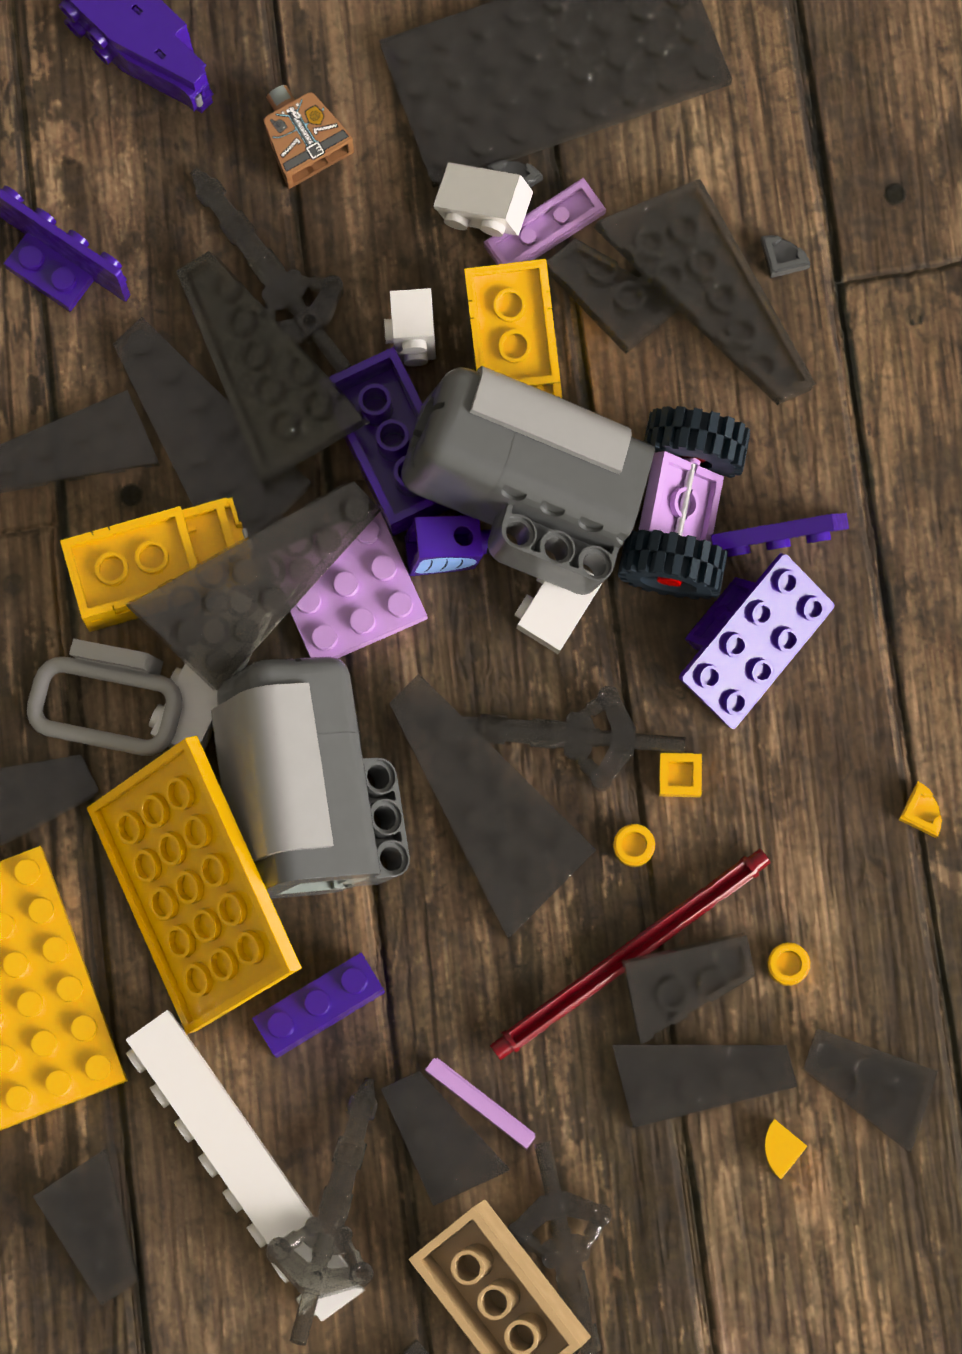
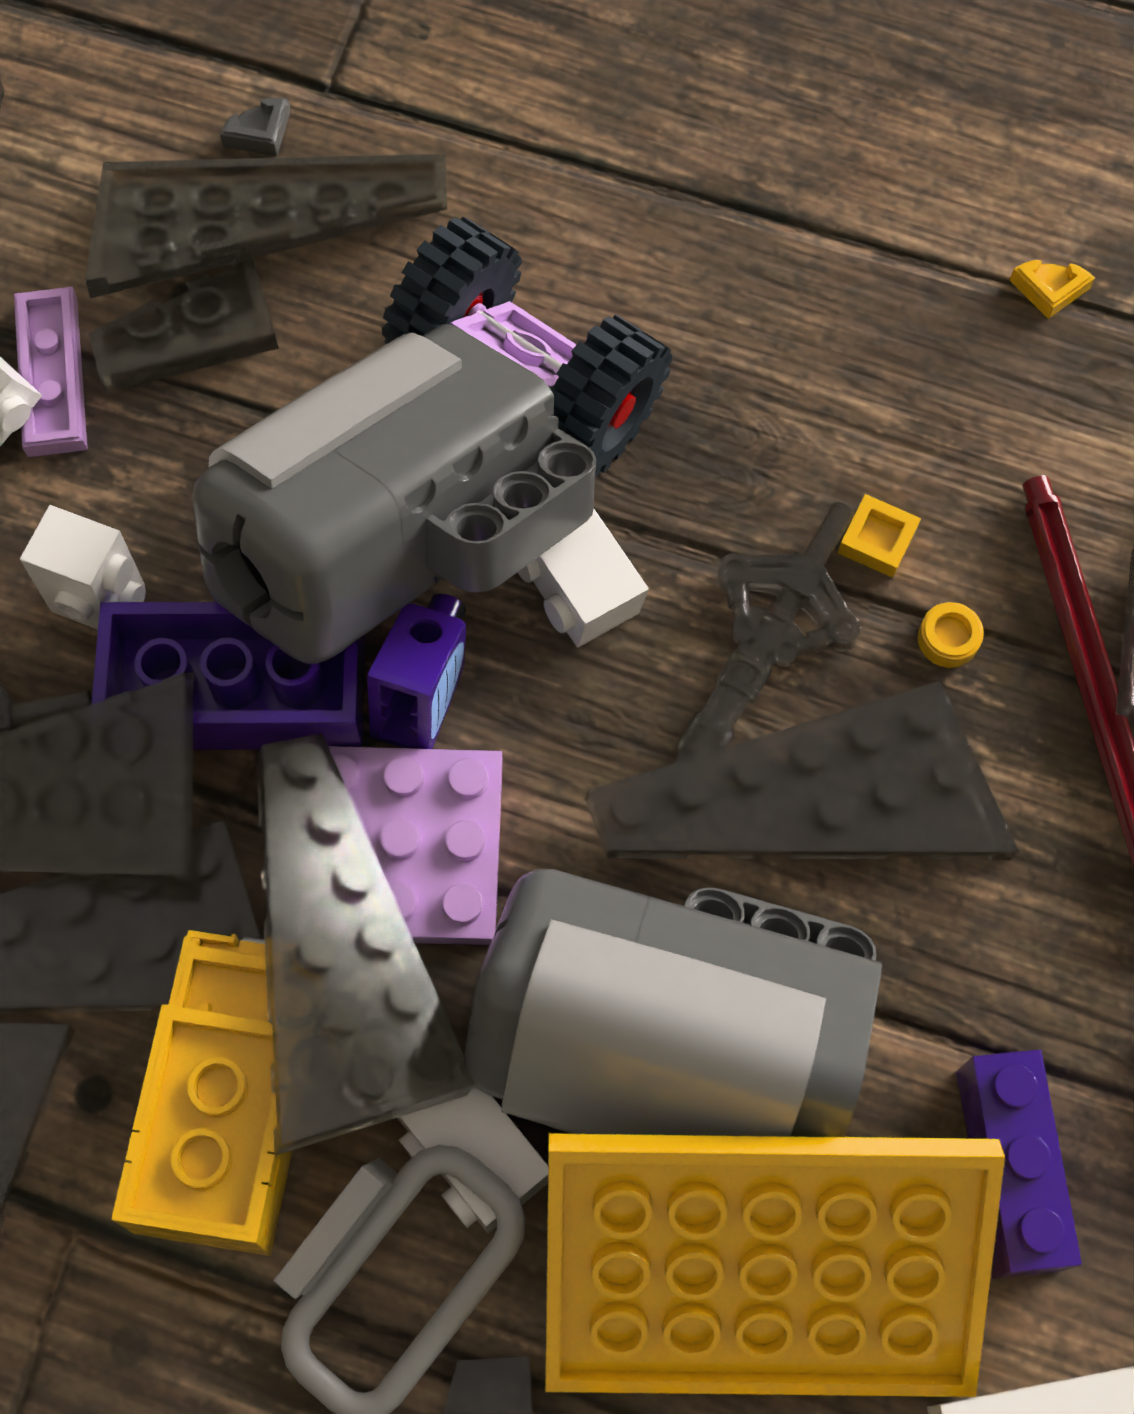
camera: 70 degrees left, 10 degrees down
yellow piece [464,259,562,398] -> none
bracket [679,553,835,729] -> none
dark purple wing [711,513,849,557] -> none

